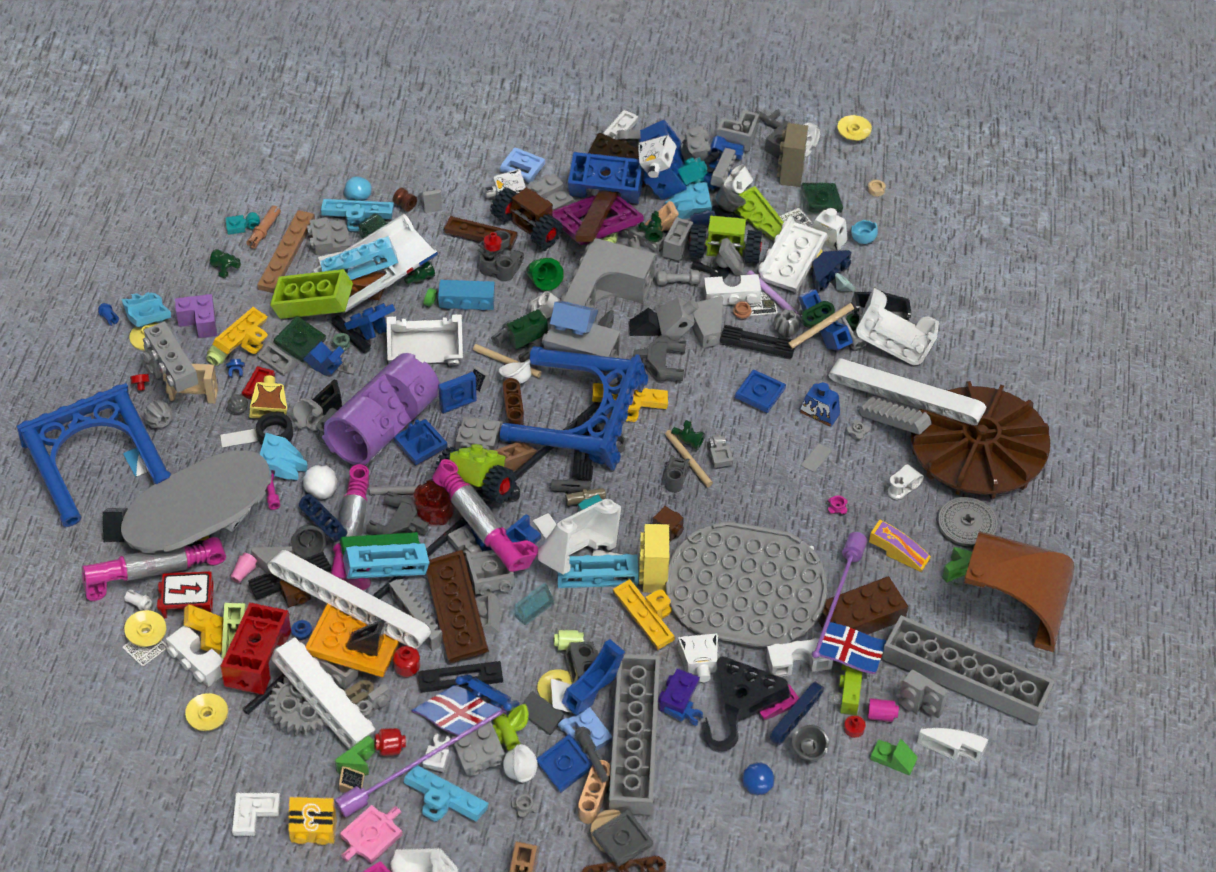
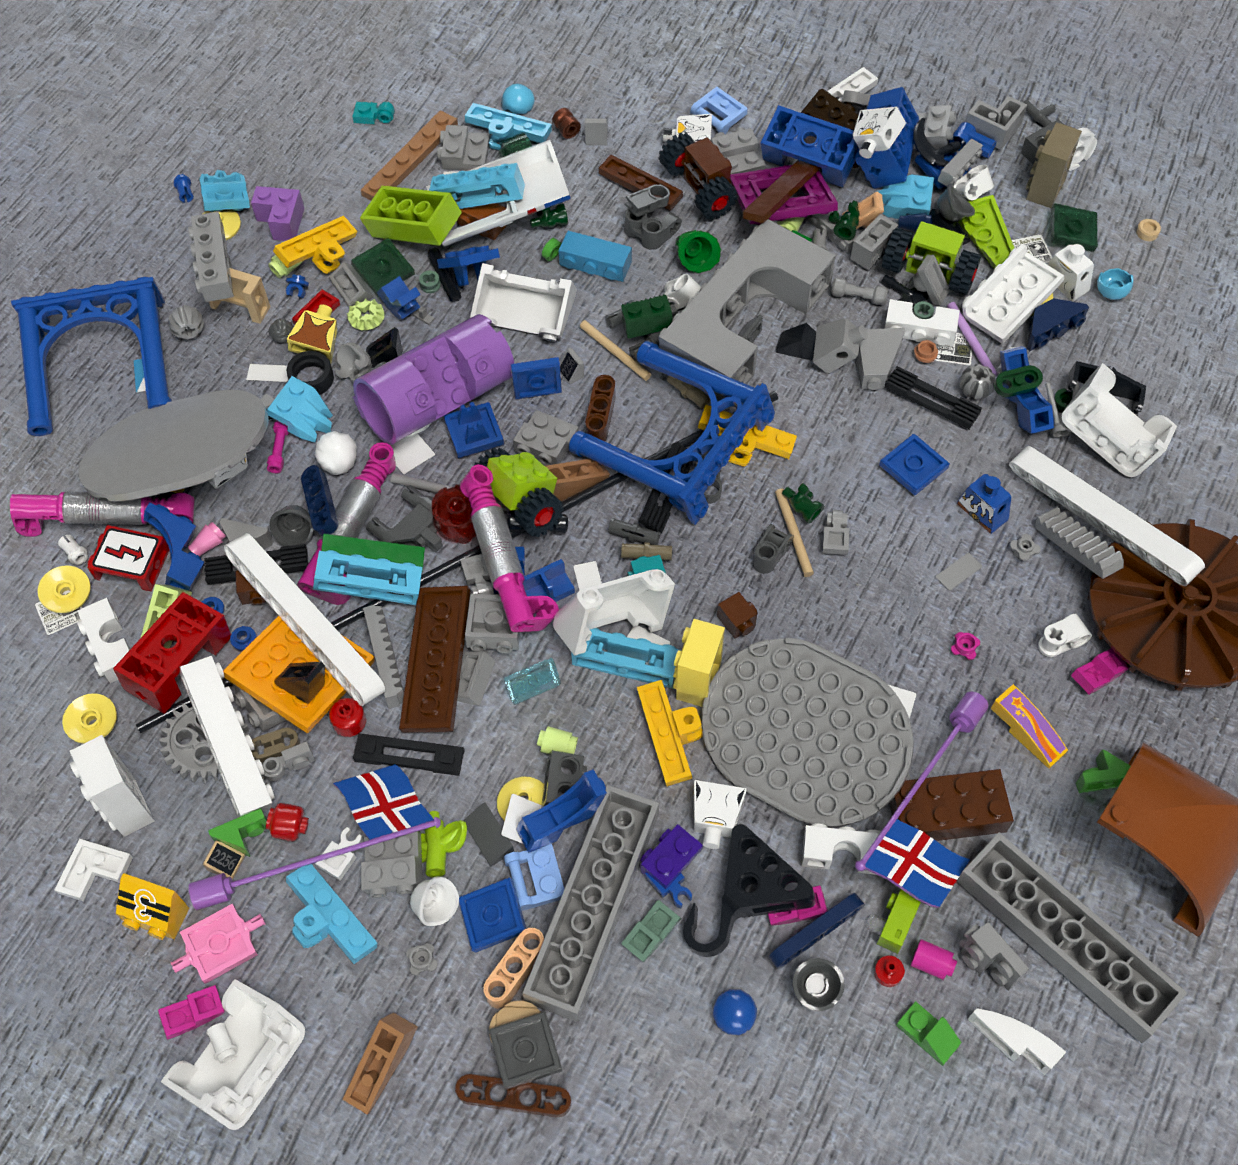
camera: 20 degrees right, 10 degrees up
black slope [102,508,128,542] -> none
red tile [130,374,150,391] -> none
yellow plate [184,604,224,655] -> none
dark green piece [210,249,241,279] -> none
nougat pin [246,205,281,249] -> none
blue plate [456,674,520,711] -> none
red tile [483,232,502,251] -> none
white helmet [499,359,531,384] -> none
medium blue slope [550,301,598,335] -> none
dark grey pin [574,726,609,782] -> none
dark grey connector [633,336,686,381] -> none
teal brick [678,157,707,185] -> none
tan bar [788,303,854,349] -> none
light aqua slope [835,273,855,292] -> none
light yellow dish [837,115,872,140] -> none
light grey piece [938,497,998,547] -> none
none -> white brick [70,735,155,837]
none -> blue arch [143,502,204,591]
none -> yellowish green gear [347,298,385,330]
none -> white sticker [391,433,435,474]
none -> sand green slope [621,900,682,962]
none -> dark tan pin [667,376,711,409]
none -> sand green bush [913,301,934,319]
none -> dark pink slope [1071,648,1130,695]

